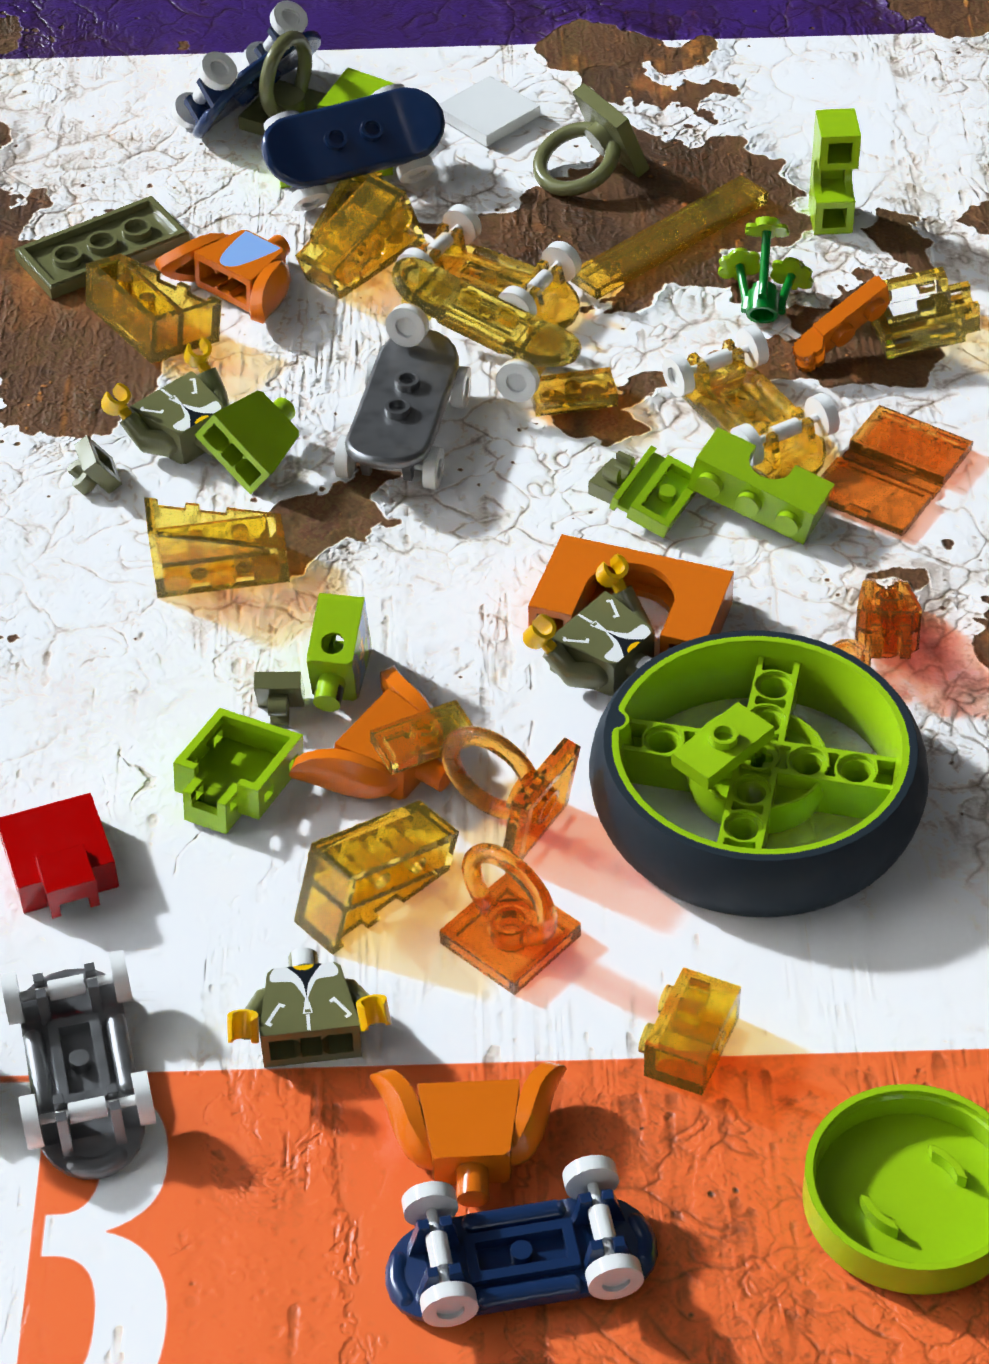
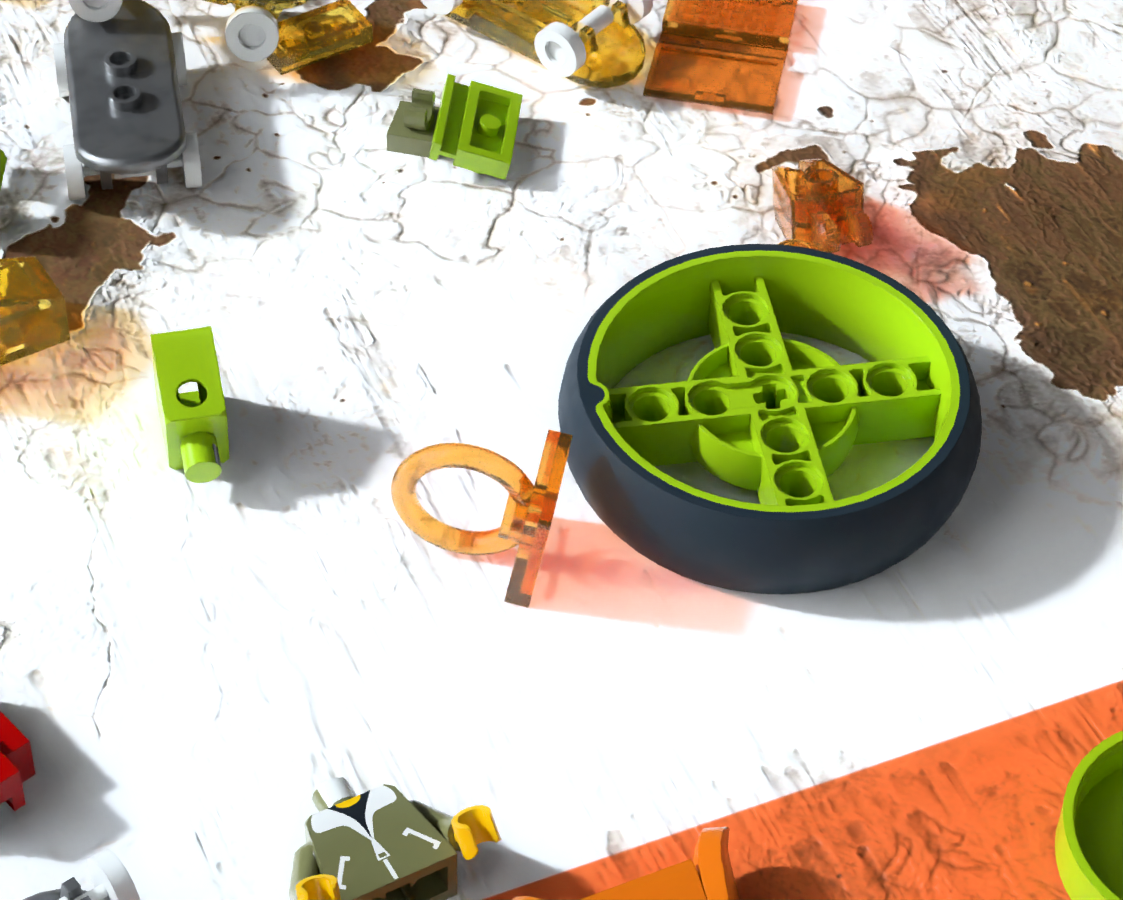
camera: 25 degrees left, 0 degrees up
lime piece [173,708,304,834] -> none
olive tile [254,671,305,725] -> none
orange torso [289,665,455,800] -> none
clear yellow wedge [294,800,459,955] -> none
clear yellow plate [370,700,478,775] -> none
clear orange tile [439,843,581,996] -> none
olive torso [523,554,655,696] -> none
orange arch [528,534,734,654] -> none
clear yellow brick [638,967,741,1096] -> none
lime plate [671,702,775,790] -> none
lime arch [687,427,835,545] -> none

